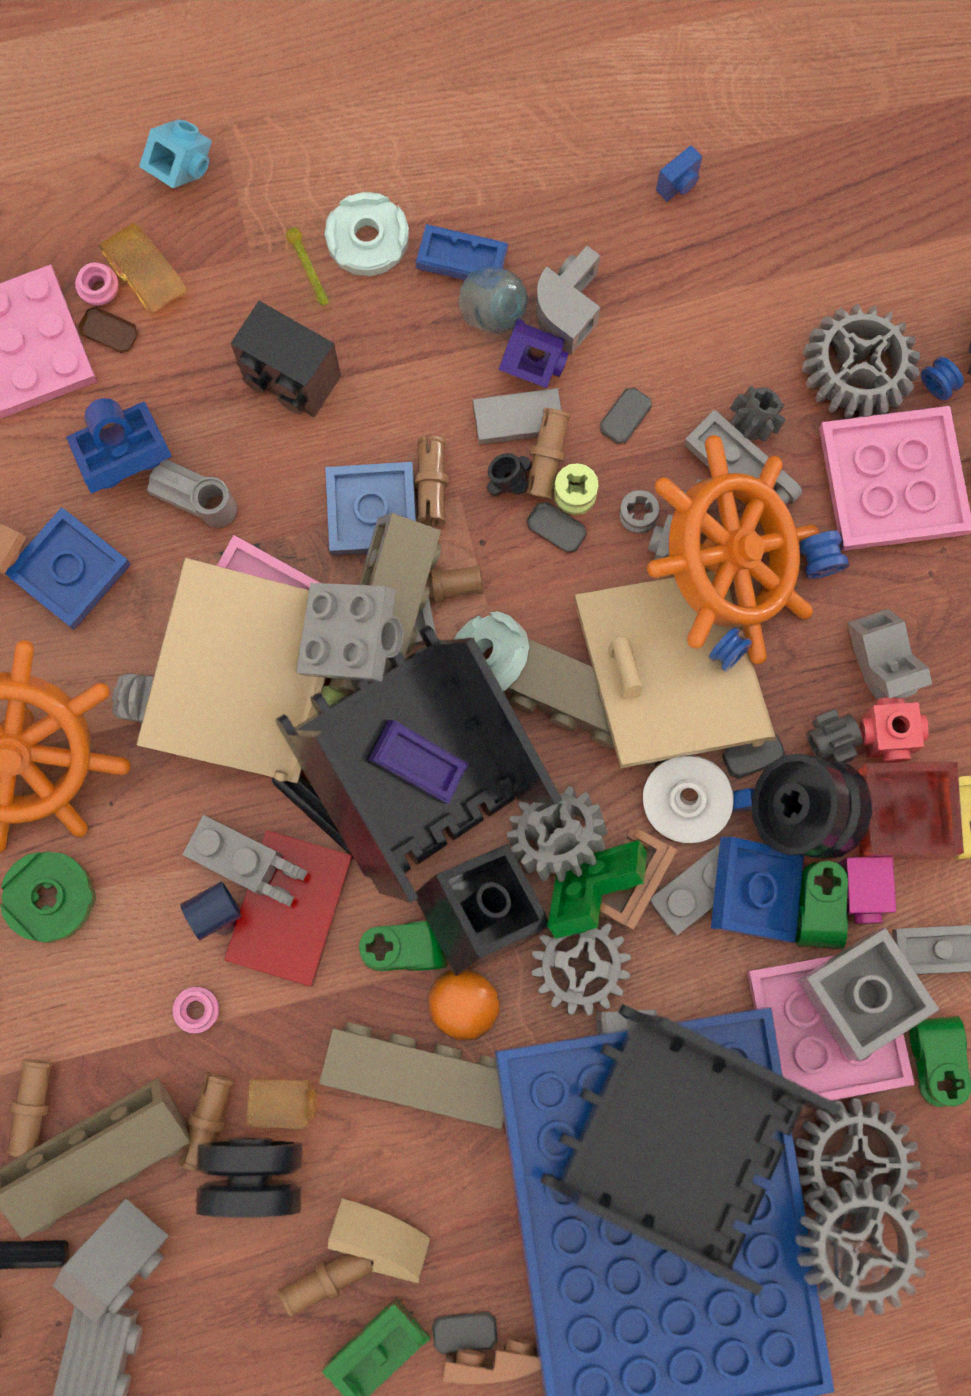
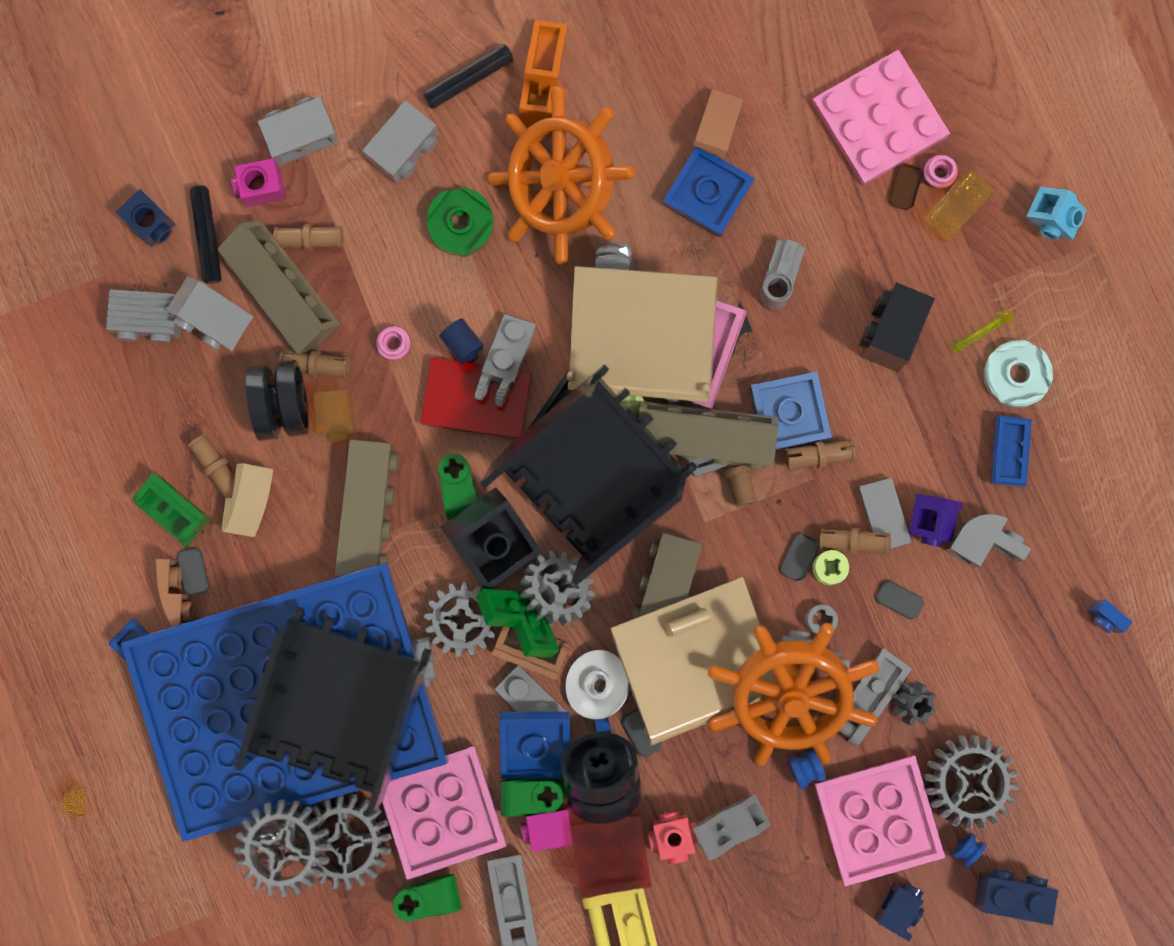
camera: 85 degrees right, 5 degrees up
blue plate [66,398,172,494] -> none
light grey plate [296,583,404,682] -> none
dark purple tile [368,720,469,804] -> none
orange hair [427,969,500,1040] -> none
light aqua tile [454,611,529,691] -> none
clear light blue hair [458,266,528,334] -> none
black plate [487,453,532,496] -> none
blue bush [708,627,753,672] -> none
light grey brick [797,928,939,1061] -> none
dark grey gear [807,708,863,763] -> none

